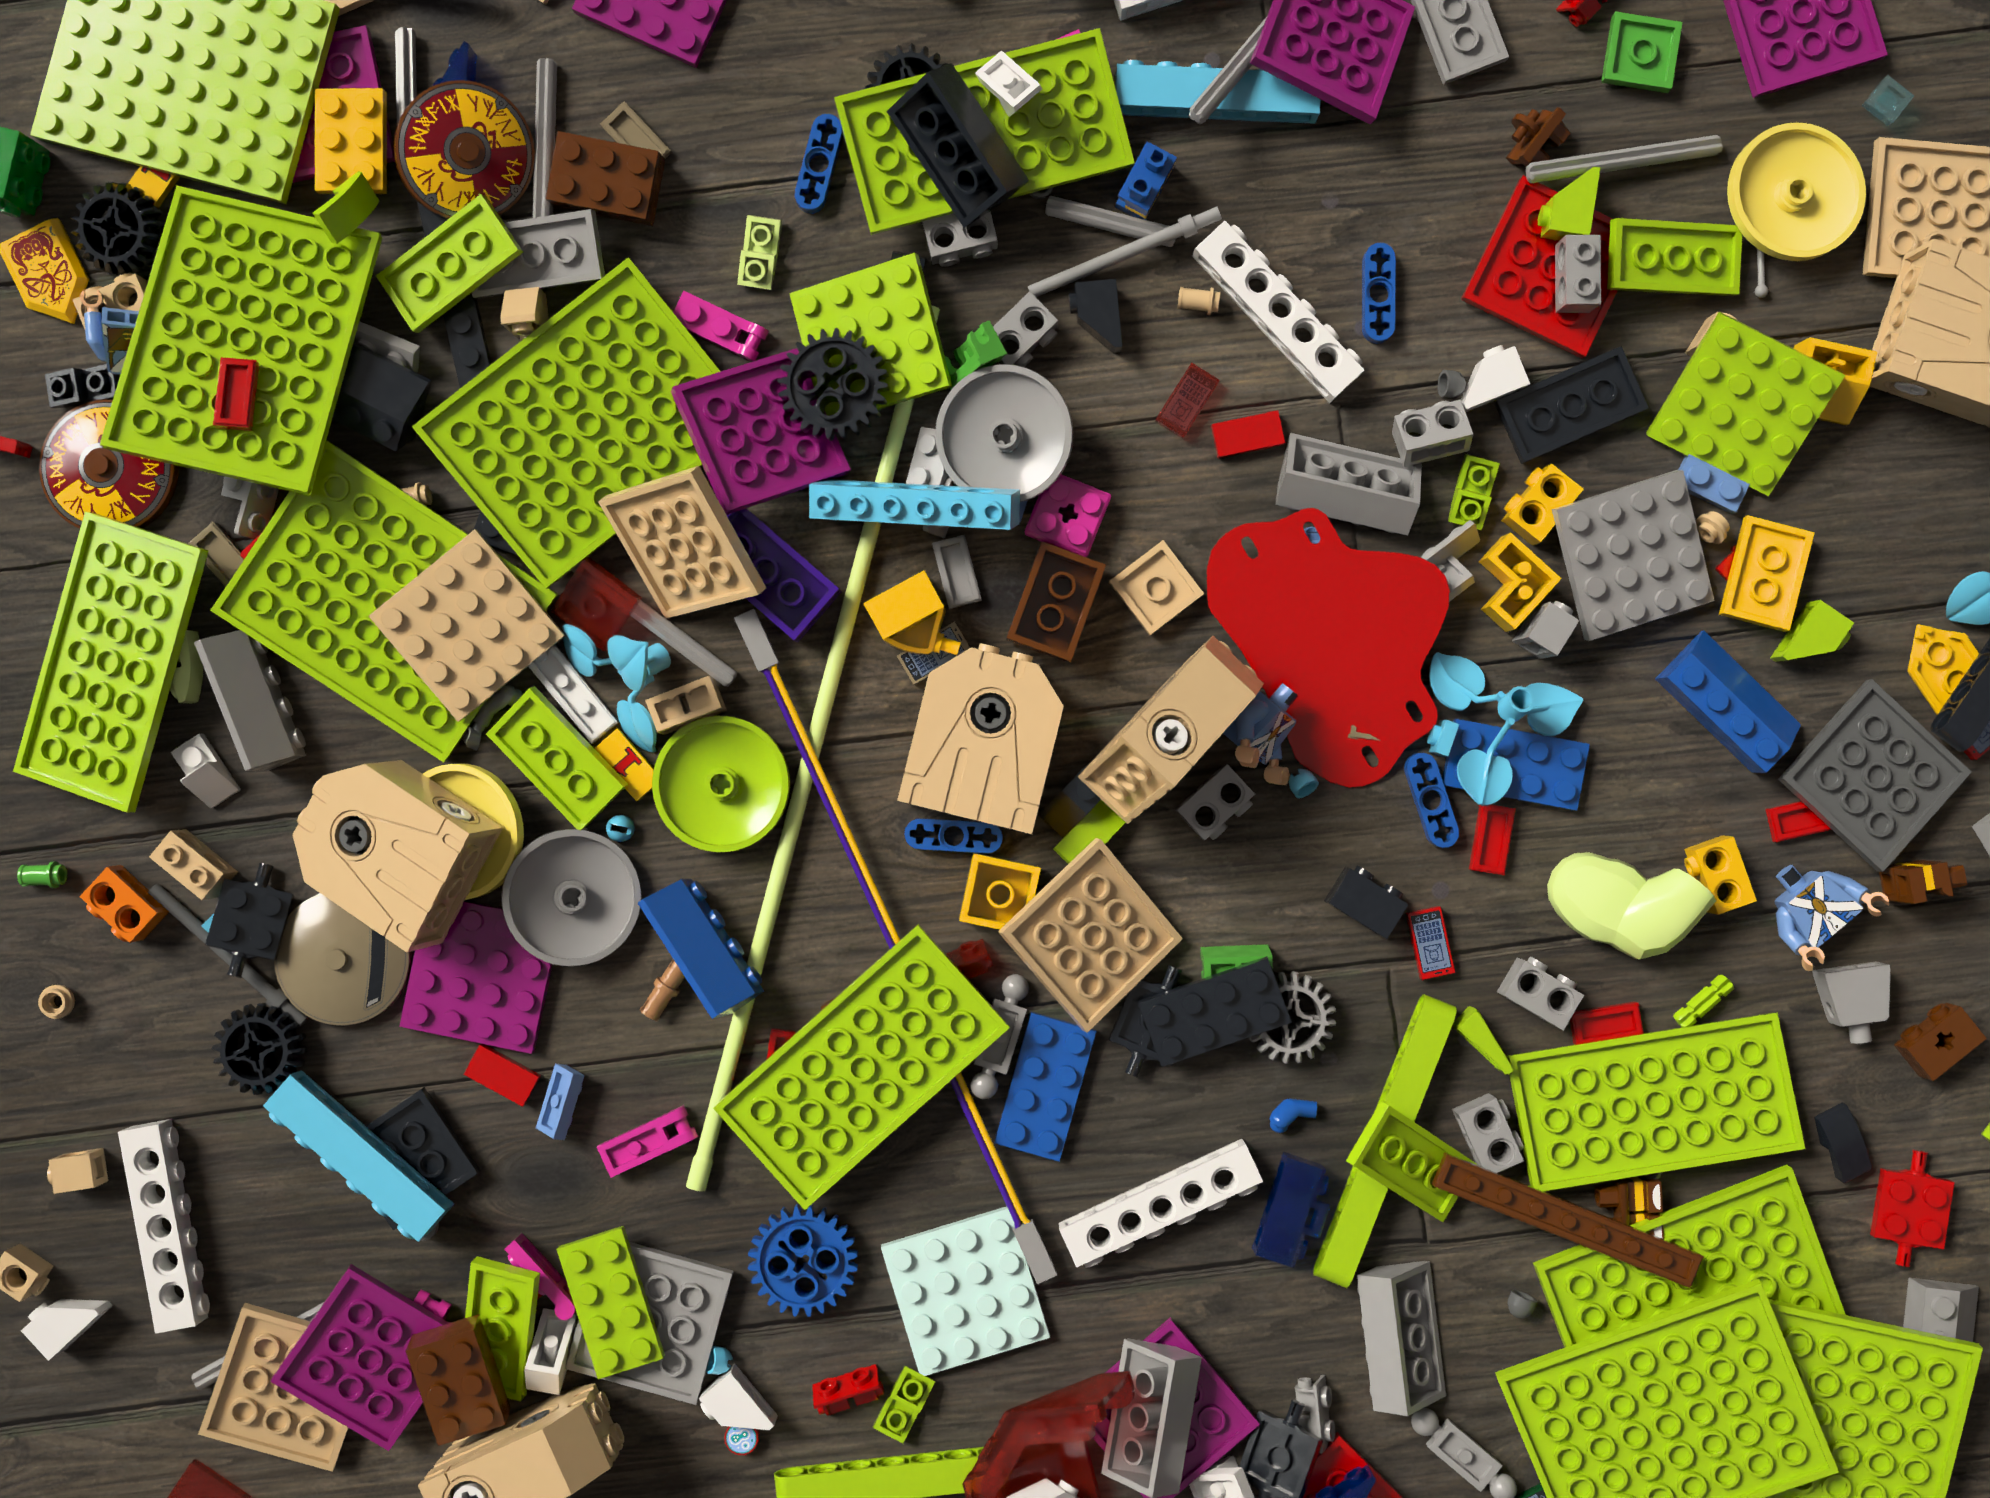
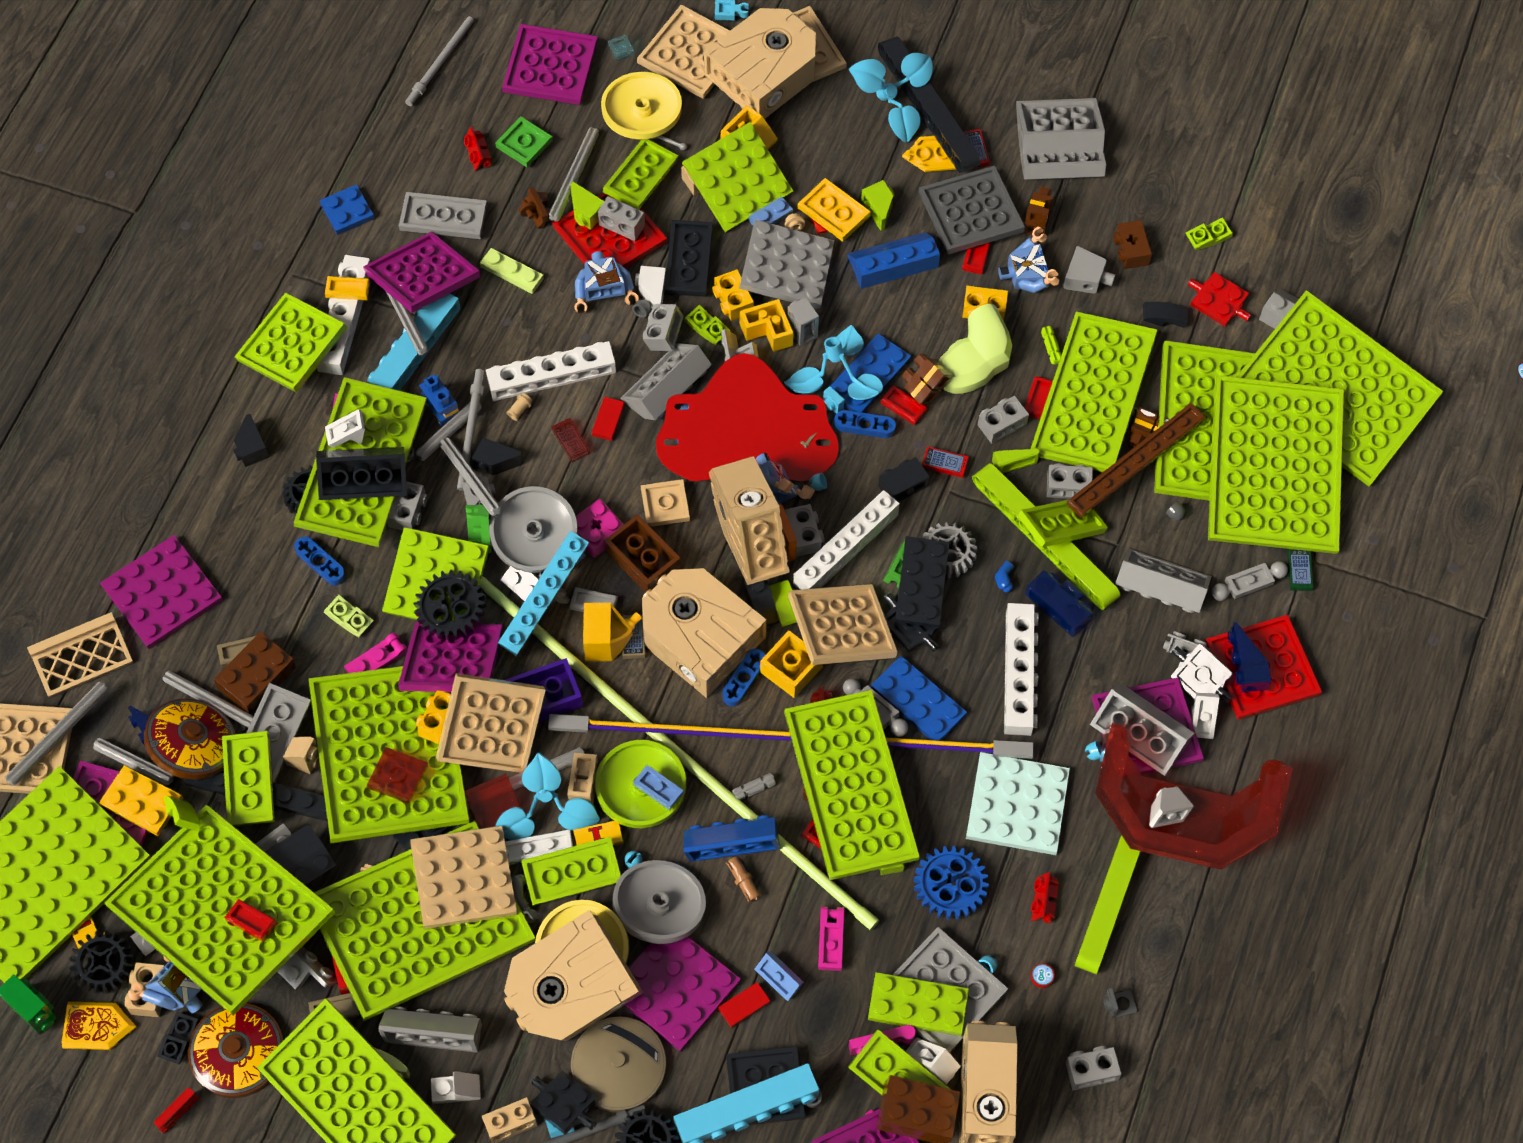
camera: 65 degrees left, 25 degrees down
white slope [699,1364,778,1430] -> none
lime slope [873,1366,935,1443] -> none
blue beam [1362,243,1396,344] -> none
none -> clear red tile [367,747,428,804]
none -> yellow brick [416,690,451,744]
none -> light grey axle [441,437,501,516]
none -> yellowish green plate [480,248,544,294]
none -> medium blue torso [575,251,639,313]
none -> medium blue plate [633,765,684,811]
none -> light grey axle [732,773,776,801]
none -> orange plate [778,504,797,562]
none -> white brick [793,490,900,590]
none -> reddish brown hips [902,354,954,405]
none -> medium azure hinge [1085,741,1104,760]

